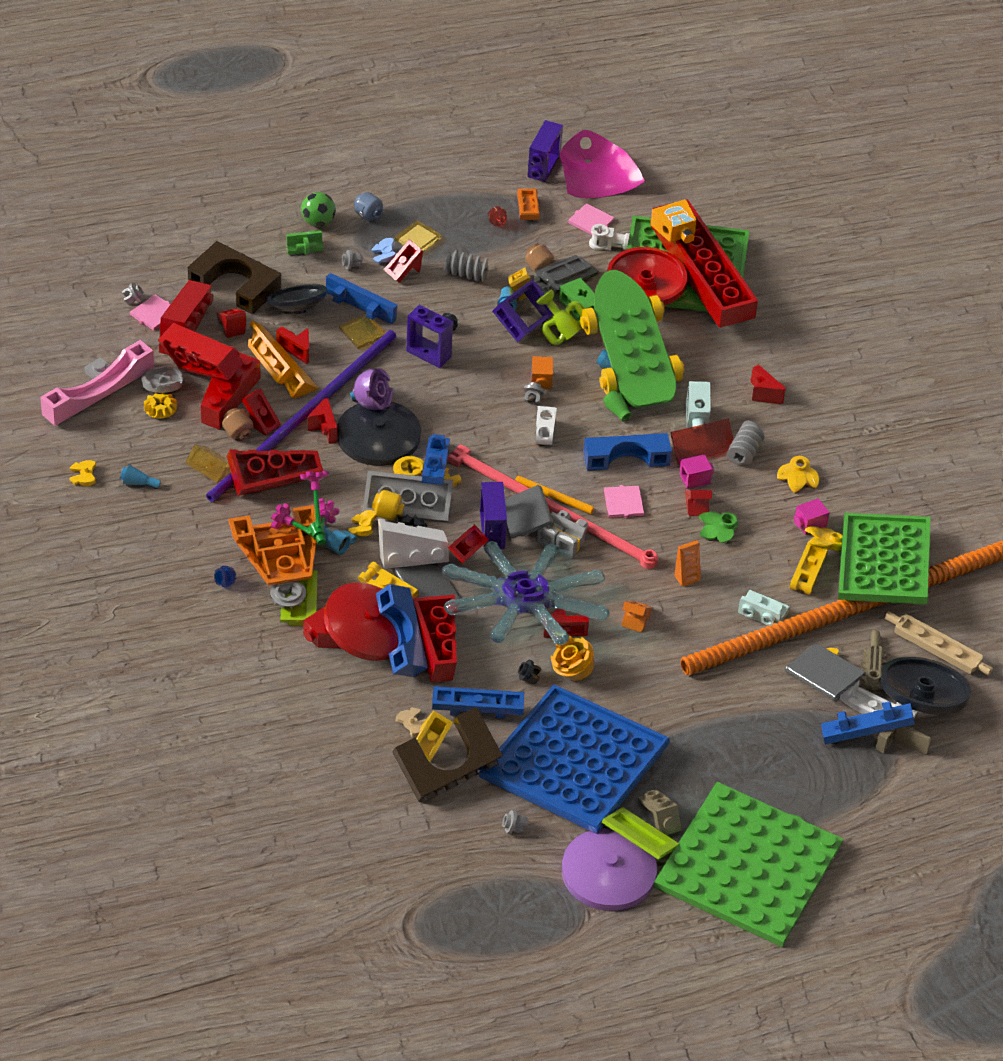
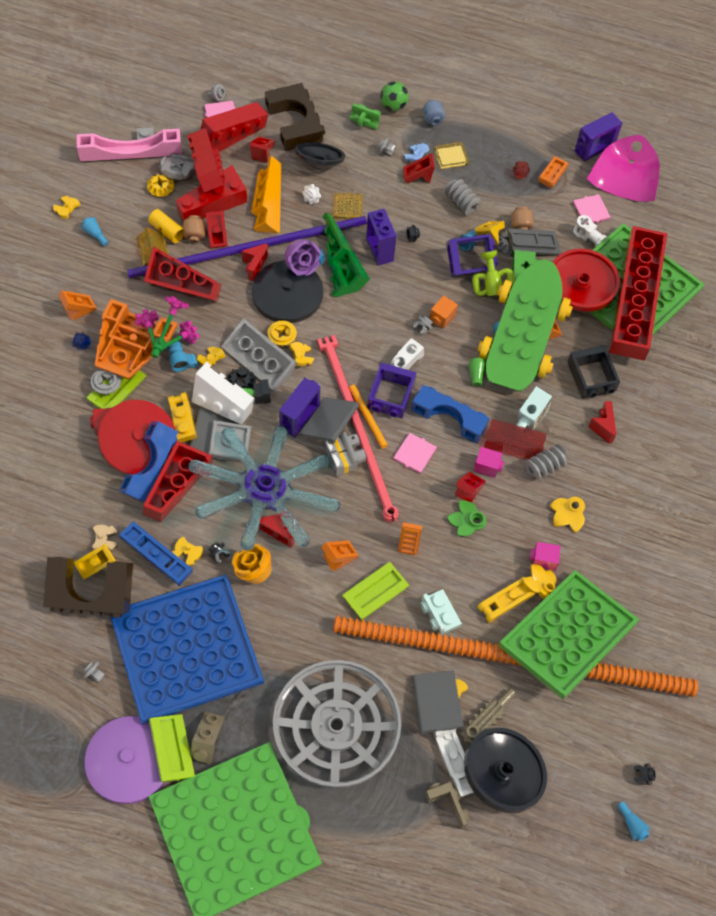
camera: 35 degrees right, 15 degrees up
red slope [276,326,309,364] -> none
blue hinge [326,273,398,324] -> none
yellow head [372,490,405,521] -> none
blue hinge [421,434,450,485] -> none
red slope [448,524,489,564] -> none
light orange torso [651,199,696,243] -> none
blue hinge [821,701,915,744] -> none
tan plate [885,611,993,676] -> none
none -> orange slope [58,290,97,320]
none -> yellow pin [148,209,184,243]
none -> yellow piece [172,537,203,566]
none -> light grey tile [209,420,251,462]
none -> black piece [242,379,271,404]
none -> light grey dish [273,660,401,788]
none -> white plant [302,184,321,205]
none -> green wedge [323,212,370,297]
none -> lime piece [342,562,410,621]
none -> dark purple window [367,362,417,418]
none -> black window [567,345,620,398]

